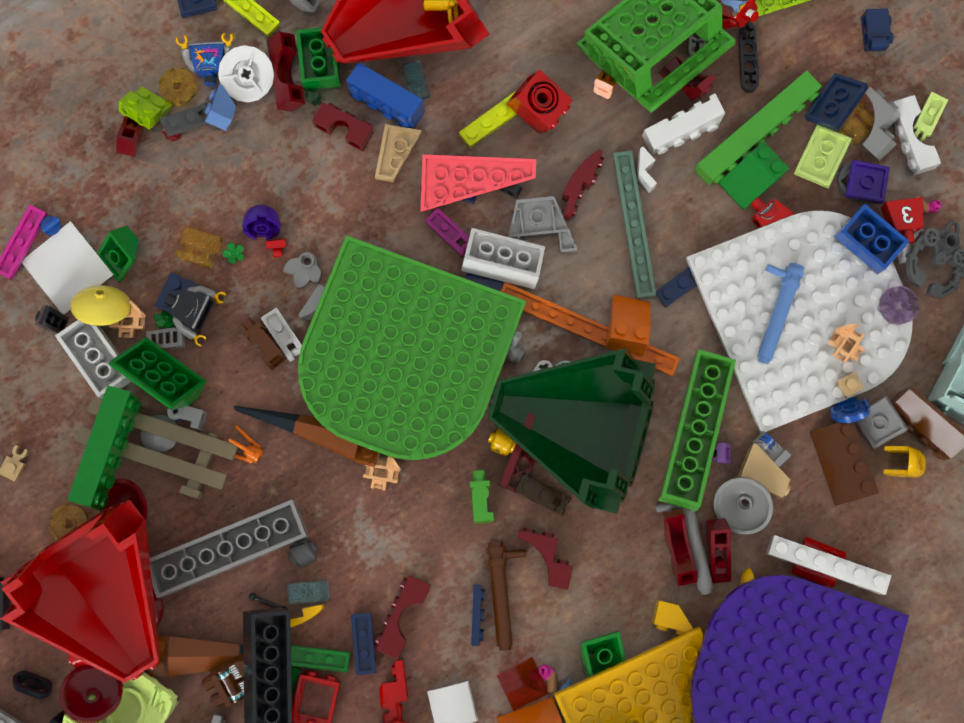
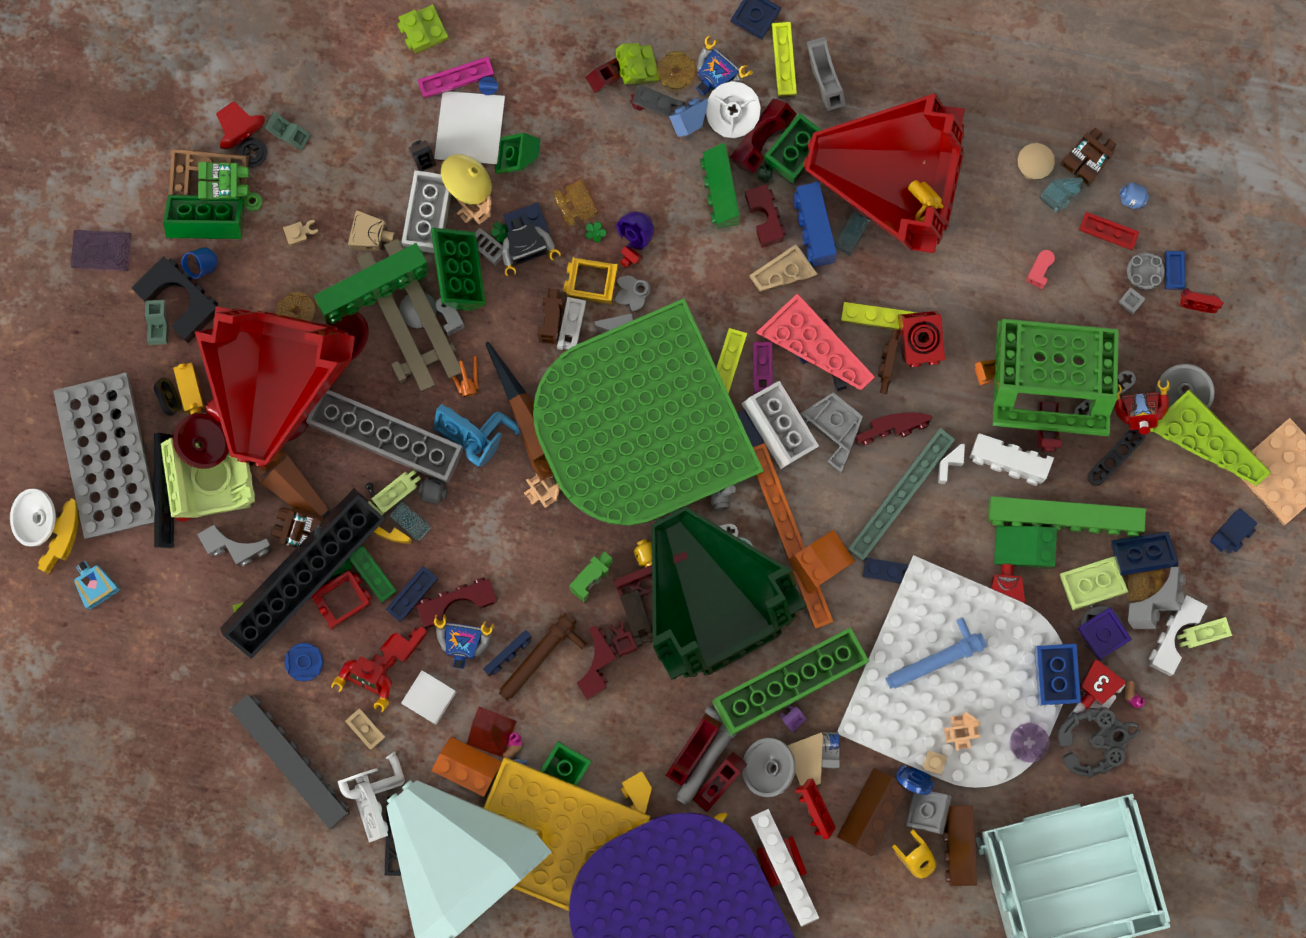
camera: 50 degrees right, 0 degrees up
none -> yellow brick [173,362,206,414]
none -> tan torso [348,211,395,251]
none -> yellowish green hinge [371,470,421,514]
none -> dark azure plate [433,404,520,467]
none -> torso [434,615,495,669]
none -> yellow window [564,257,618,305]
none -> dark red plate [611,621,637,657]
none -> green slope [700,143,740,229]
none -> neon yellow plate [717,328,747,394]
none -> red plate [795,778,836,840]
none -> reddish brown plate [878,329,900,394]

